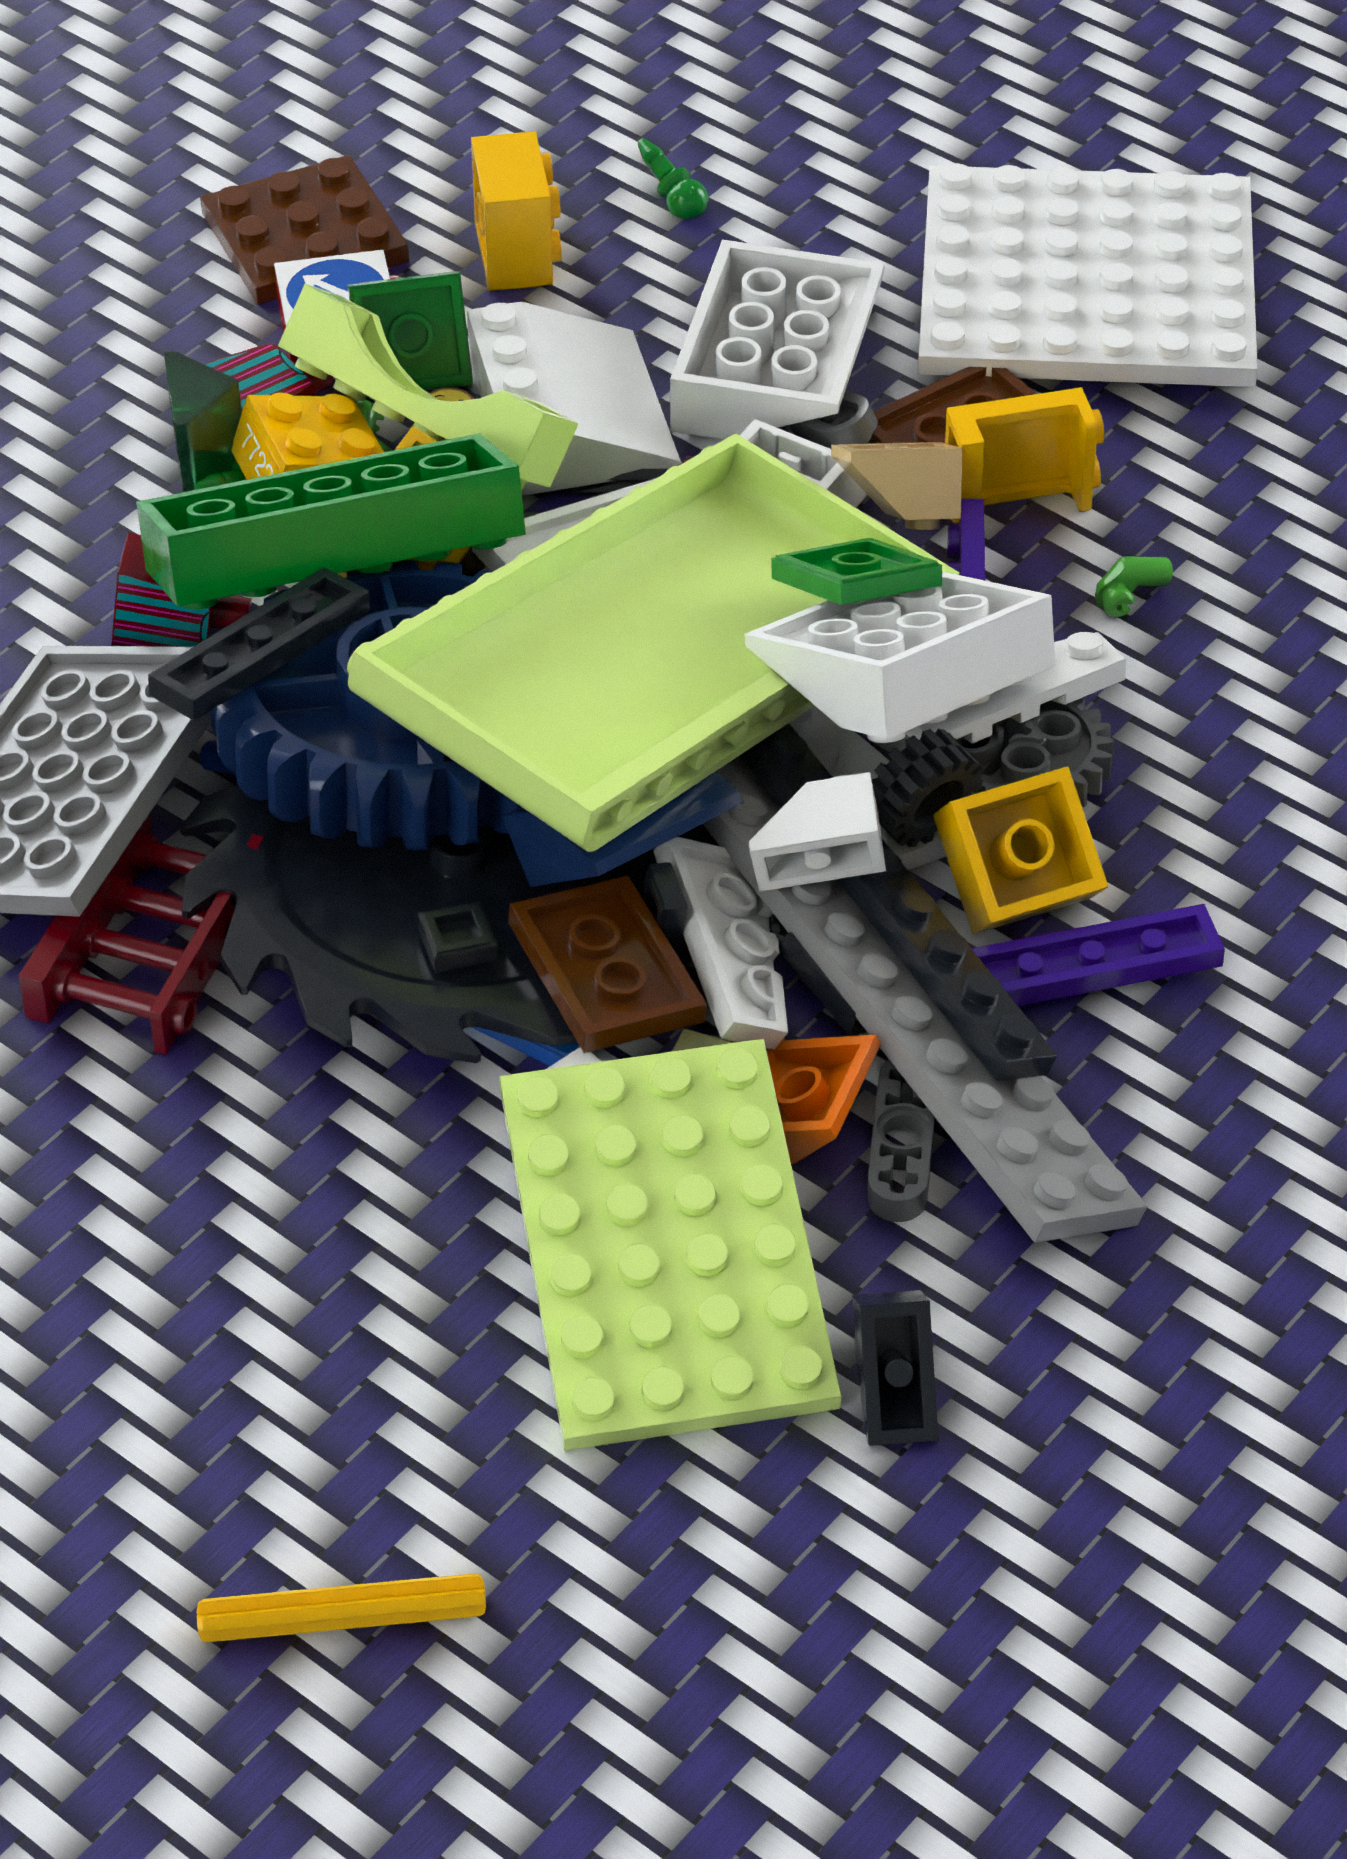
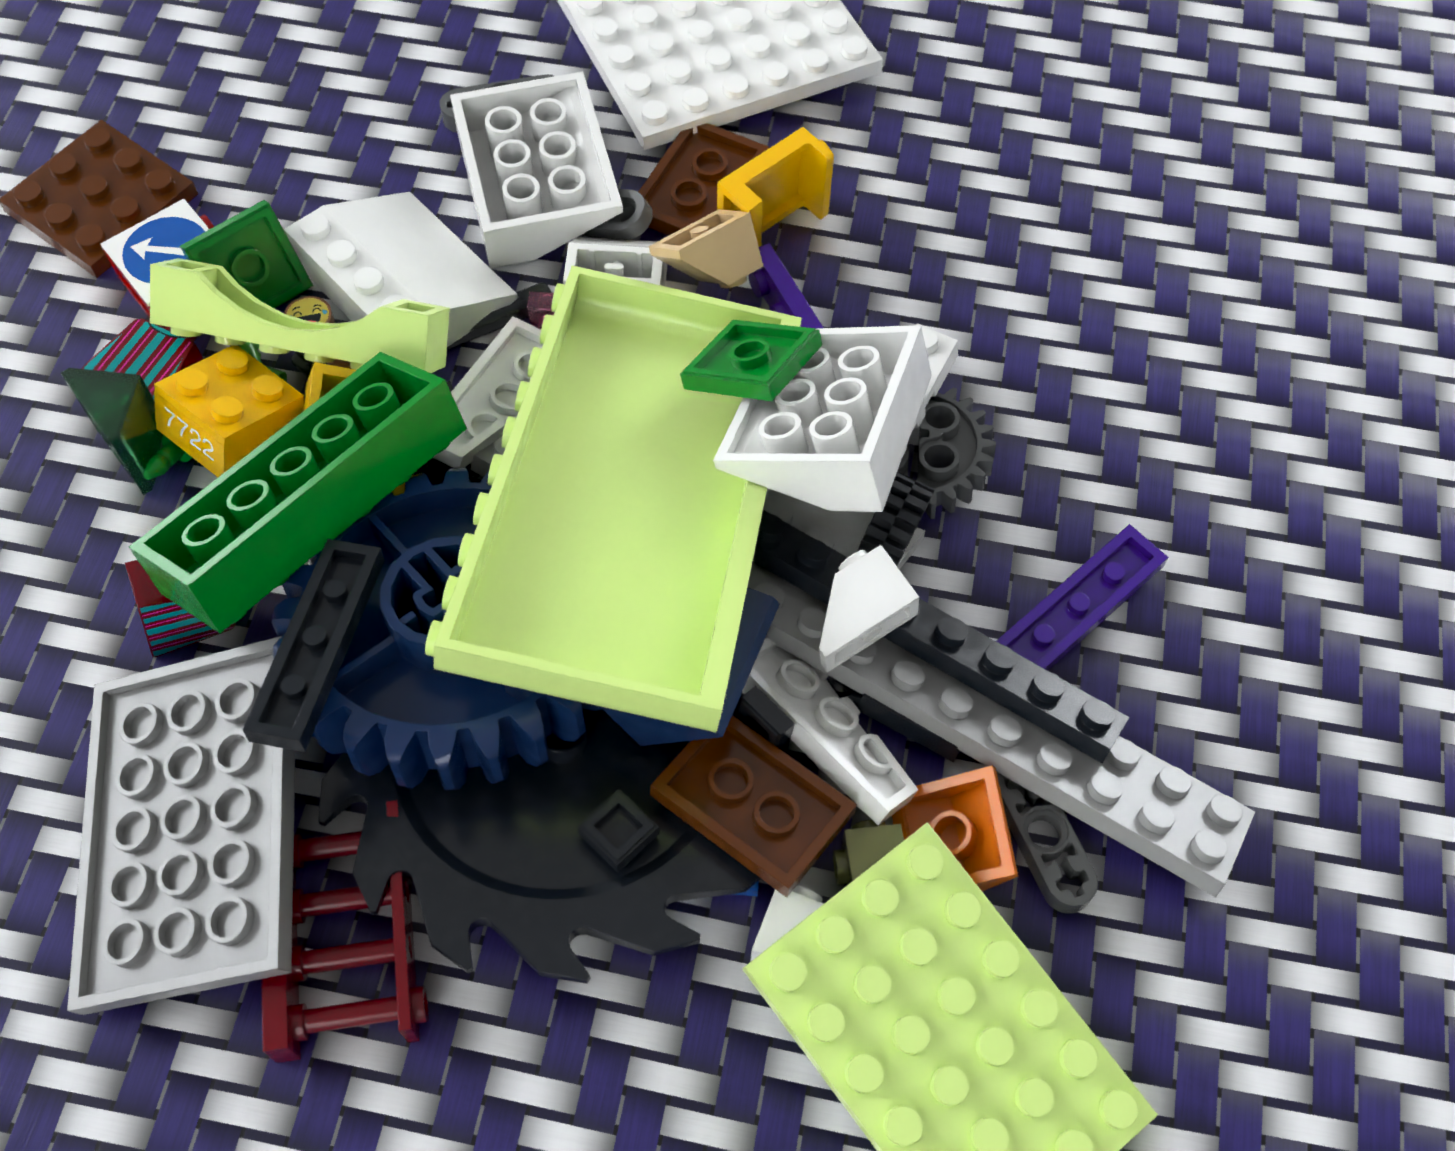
camera: 30 degrees left, 15 degrees up
yellow brick [471,131,562,291] -> none
green bar [638,138,709,219] -> none
black slope [852,1290,939,1446] -> none
yellow brick [933,766,1109,935] -> none
bright green arm [1095,556,1173,617] -> none

